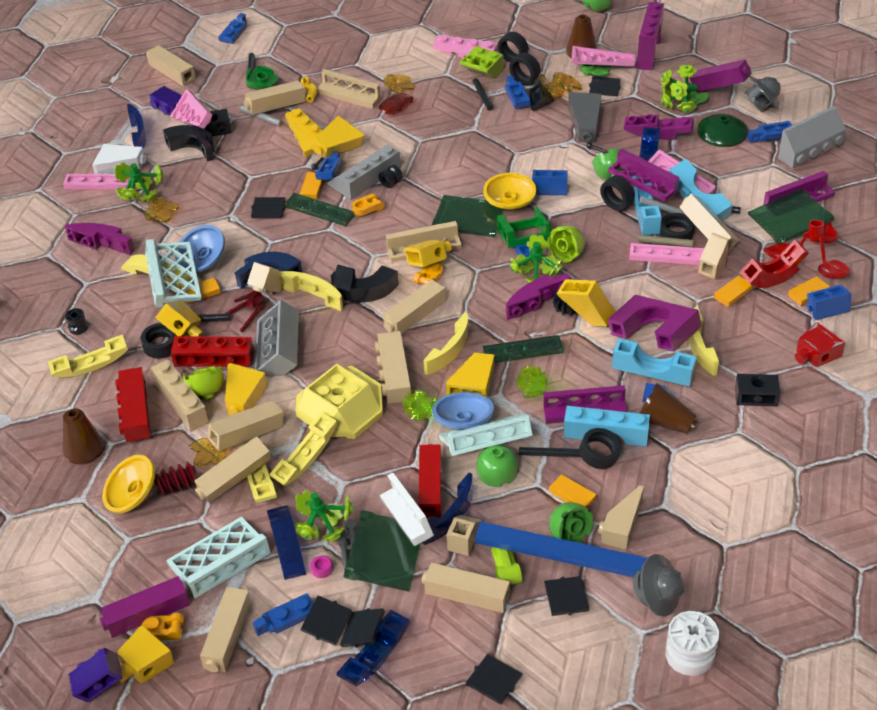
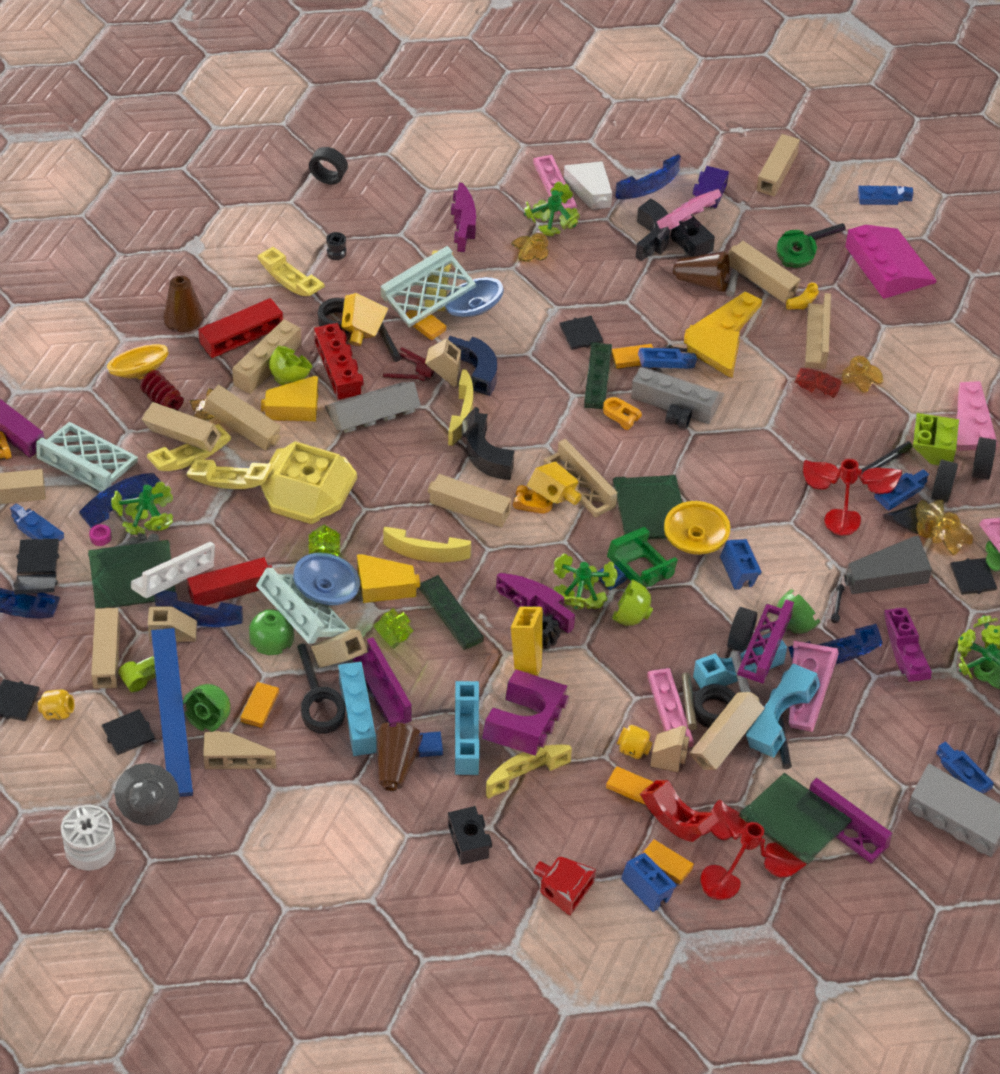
camera: 65 degrees right, 5 degrees up
tan brick [374,331,412,404] -> none
dark green dish [697,113,748,147] -> none
none -> yellow head [38,689,75,721]
none -> tan slope [311,629,368,668]
none -> yellow head [617,725,653,759]
none -> reddish brown cone [673,251,730,292]
none -> red plant [803,459,902,536]
none -> dark pink slope [845,224,937,299]

